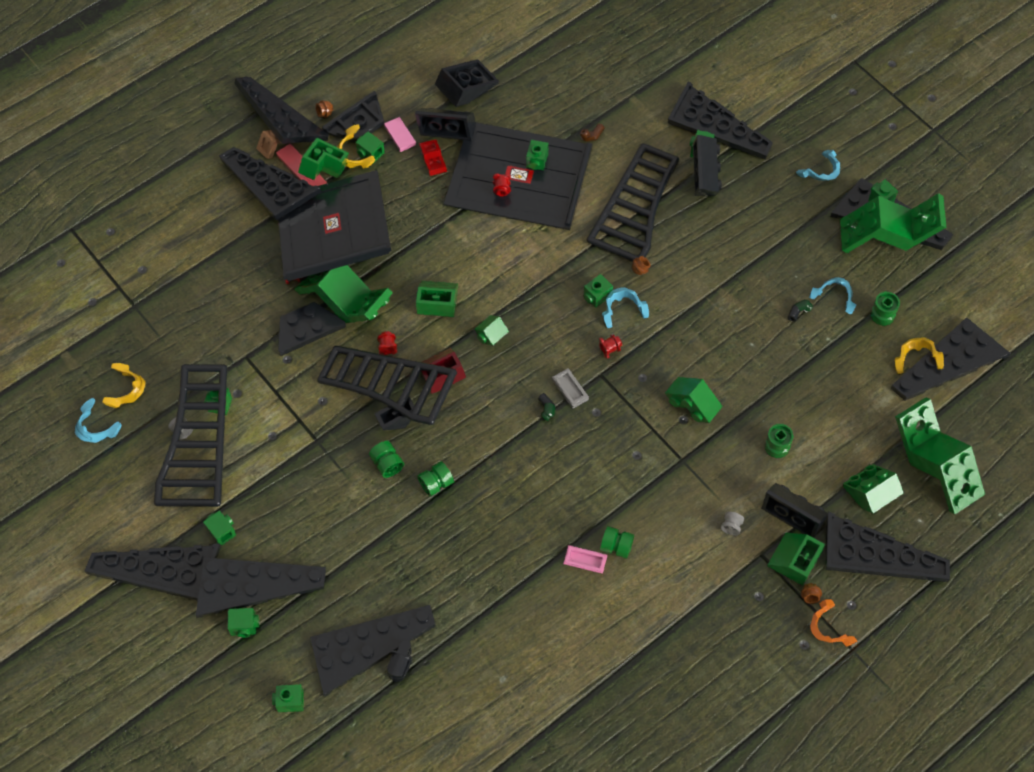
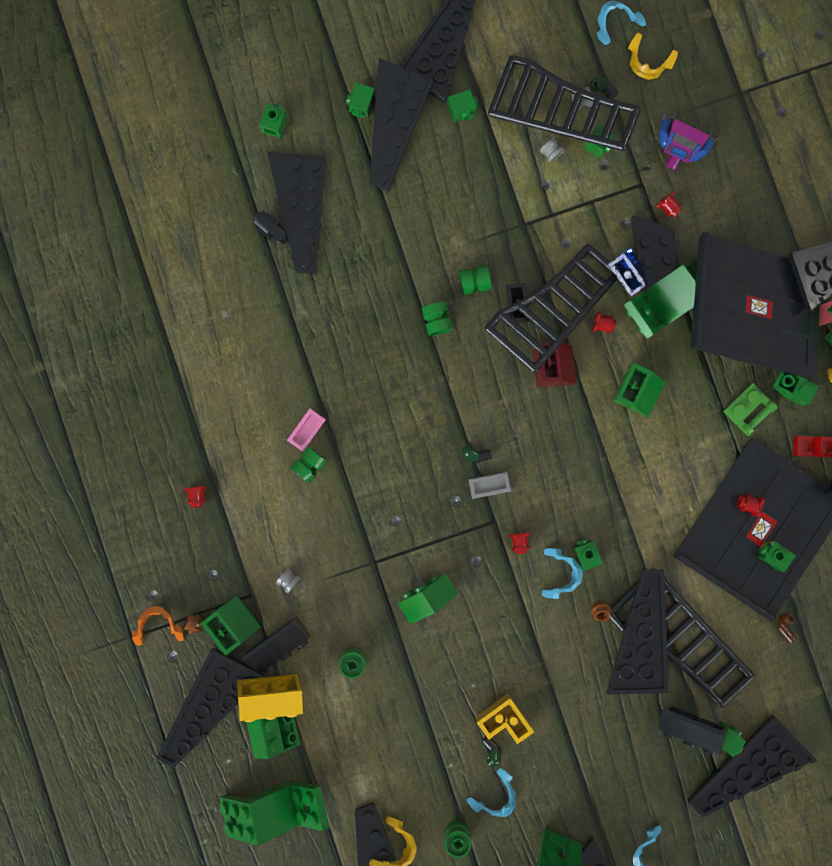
camera: 115 degrees right, 25 degrees up
brick [474,315,509,345] -> none
none -> red brick [184,486,207,508]
none -> yellow brick [237,674,303,722]
none -> yellow brick [475,693,534,744]
none -> light grey wheel [540,138,565,163]
none -> arm [590,77,619,99]
none -> black wing [606,569,669,695]
none -> clear blue slope [608,248,648,296]
none -> red brick [655,191,682,218]
none -> torso [659,110,720,171]
none -> bright green plate [723,383,778,436]
none -> green slope [772,371,819,406]

